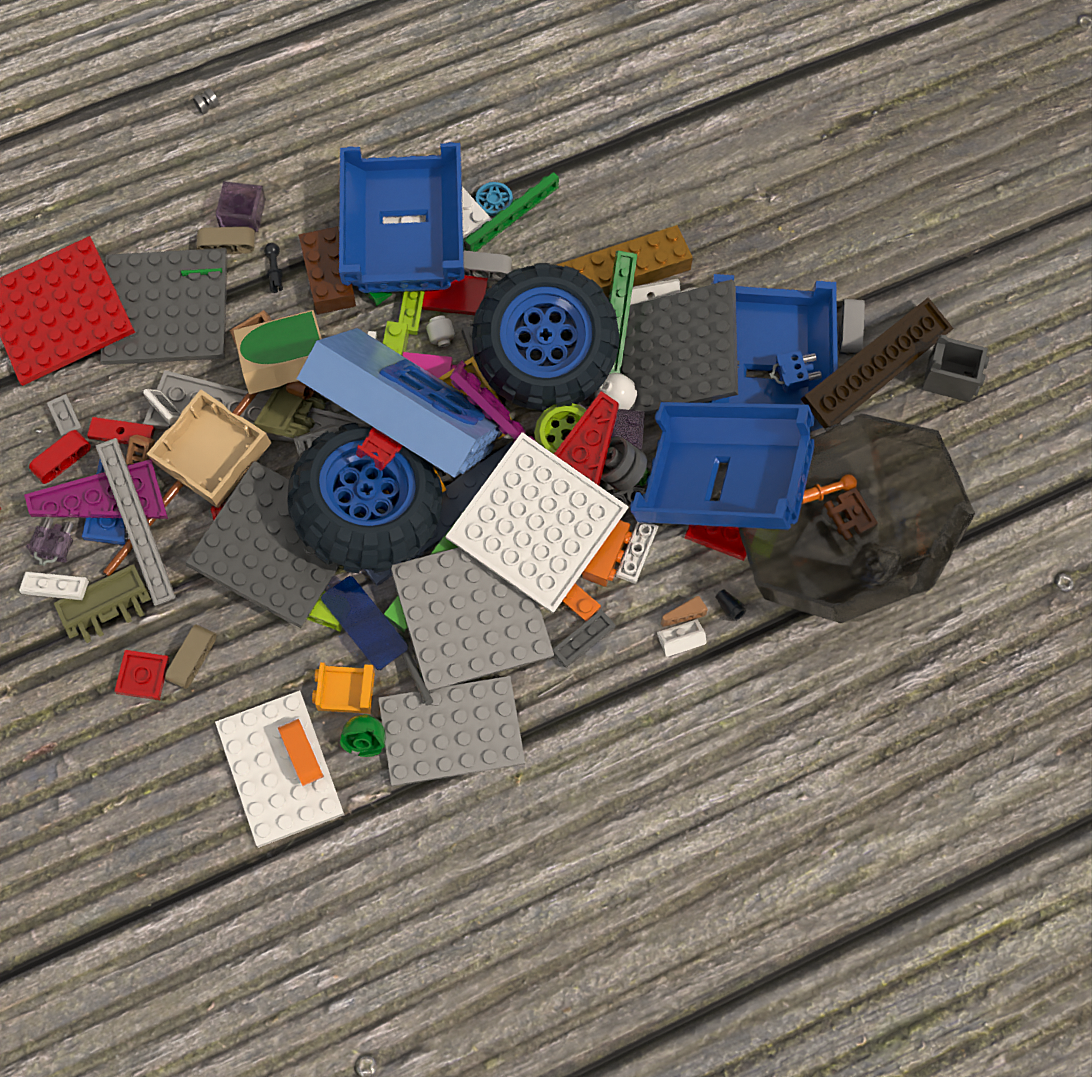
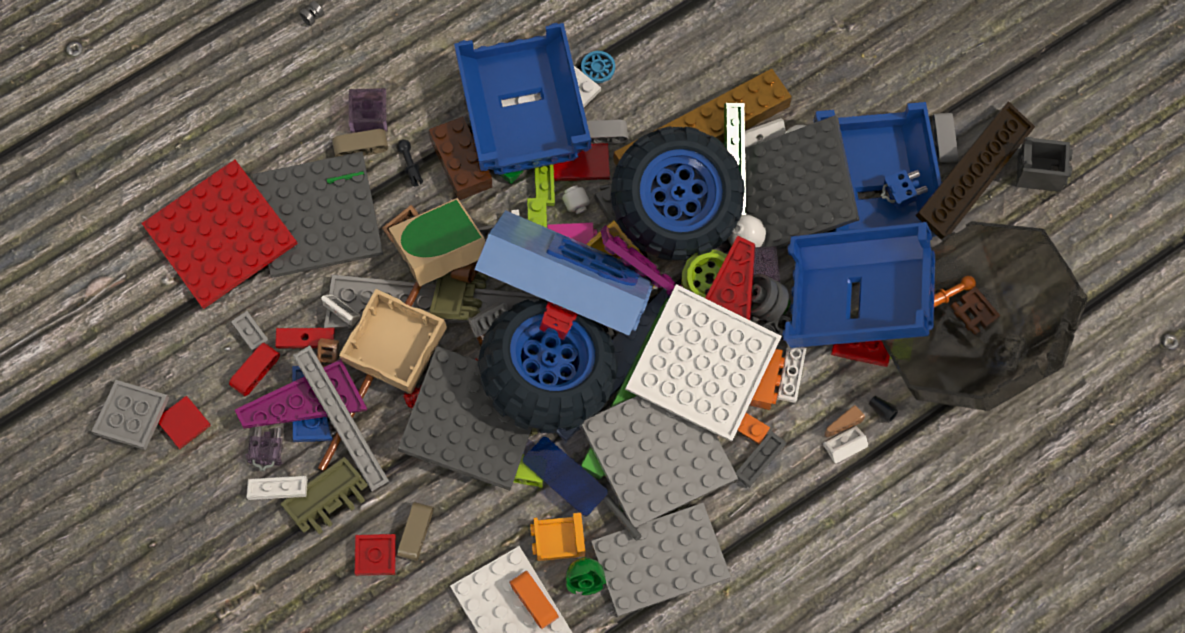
camera: 10 degrees left, 0 degrees up
green plate [465,172,559,252] -> none

